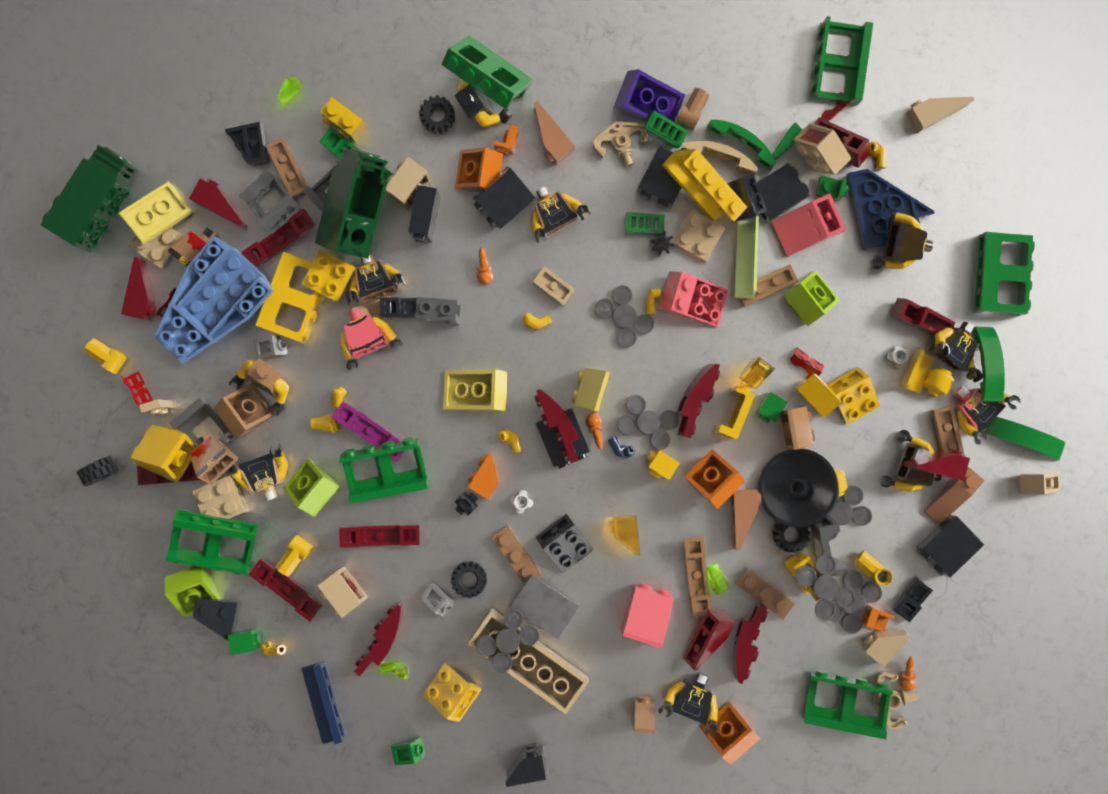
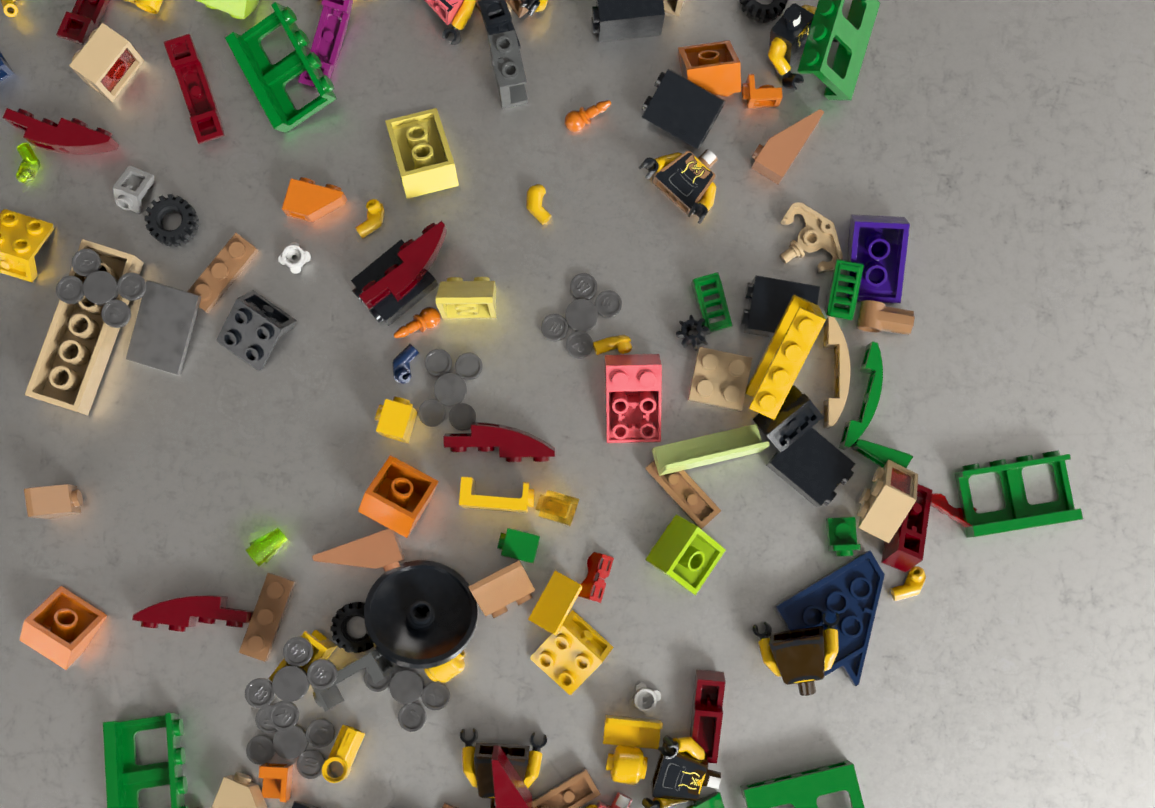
camera: 65 degrees right, 5 degrees down
black gear [454,492,478,516] -> none
tan plate [533,266,575,306] -> none
clear yellow slope [609,514,640,556] -> none
coral slope [621,583,674,648] -> none
torso [658,672,719,736] -> none
medium nougat slope [683,536,712,617] -> none
dark red slope [683,610,736,671] -> none
coral slope [771,194,846,257] -> none
tan slope [906,97,975,133] -> none

